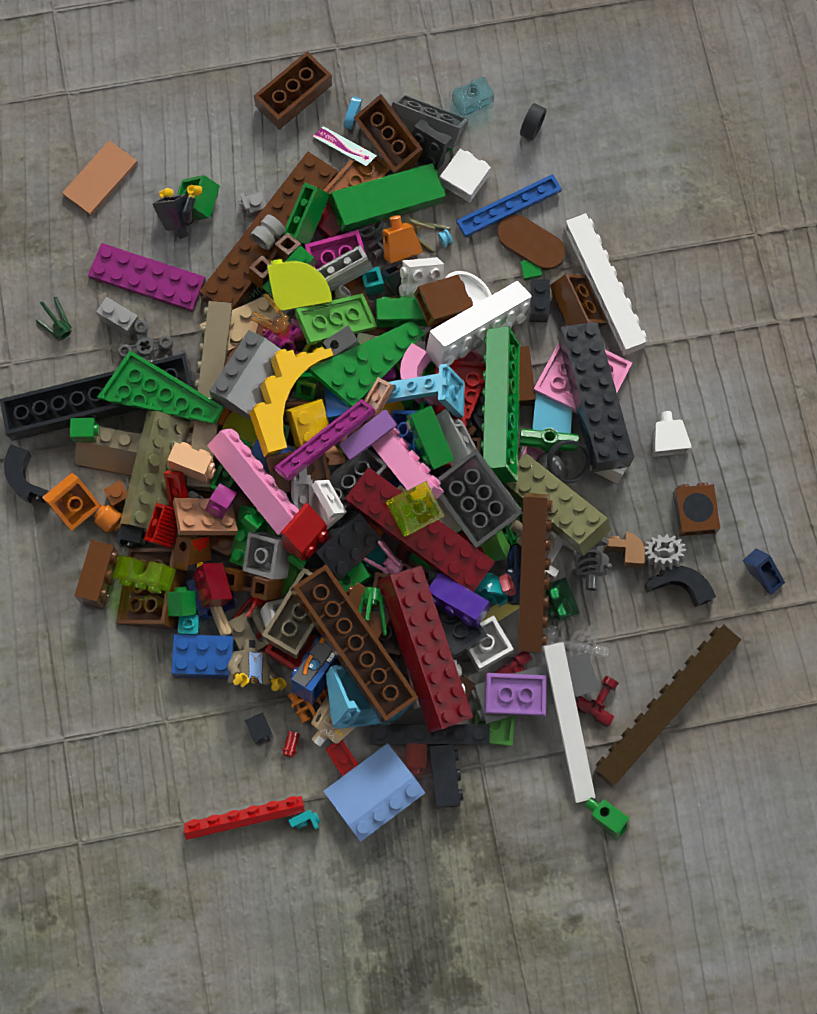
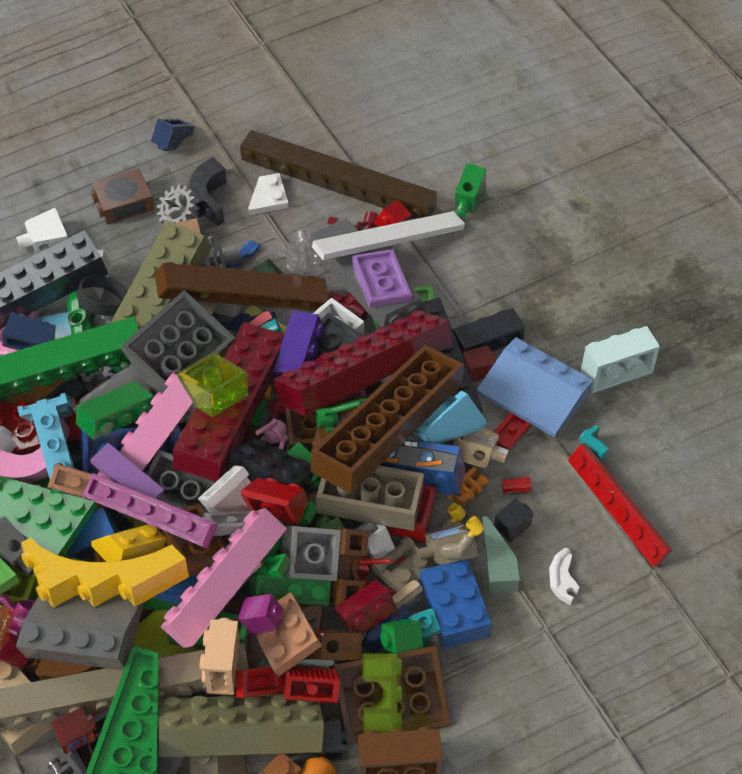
camera: 105 degrees left, 20 degrees down
none -> dark blue brick [2,312,56,351]
none -> clear red brick [50,708,97,754]
none -> blue piece [226,239,260,269]
none -> white wing [249,173,289,215]
none -> red brick [374,200,412,227]
none -> sand green slope [481,516,523,593]
none -> white piece [549,548,580,605]
none -> light aqua brick [580,326,660,393]

